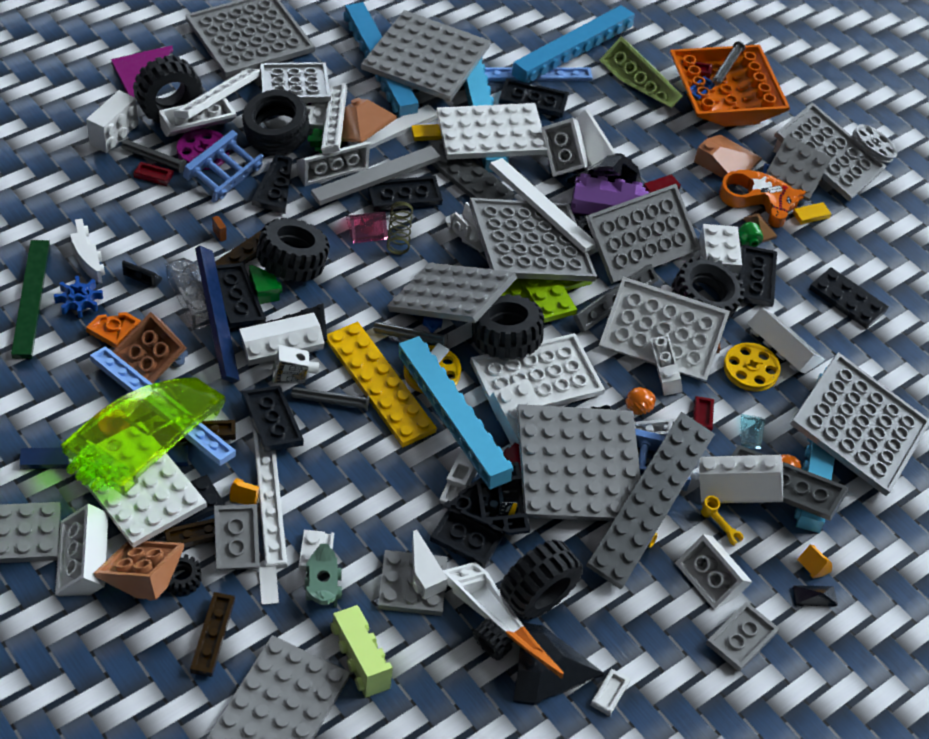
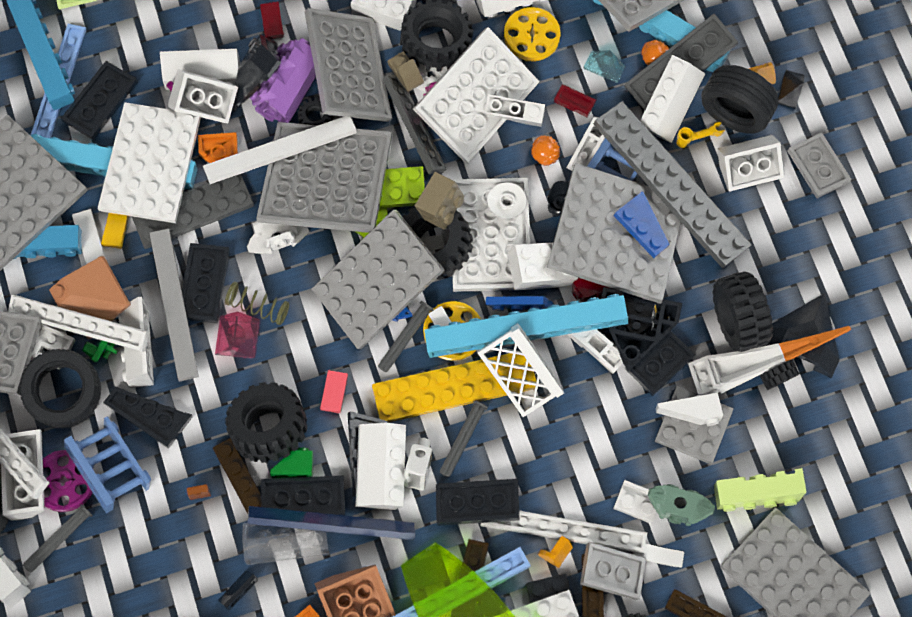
camera: 65 degrees left, 20 degrees up
dark red tile [133,162,173,186] -> none
white tile [590,669,631,716] -> none
none -> orange plate [198,132,238,163]
none -> coral tile [320,370,348,414]
none -> dark tan slope [387,51,424,92]
none -> dark tan brick [415,172,464,230]
none -> white fence [478,323,564,417]
none -> blue wing [486,296,554,311]
none -> white dish [487,182,527,220]
none -> wing [614,191,670,258]
none -> black tyre [701,65,779,134]

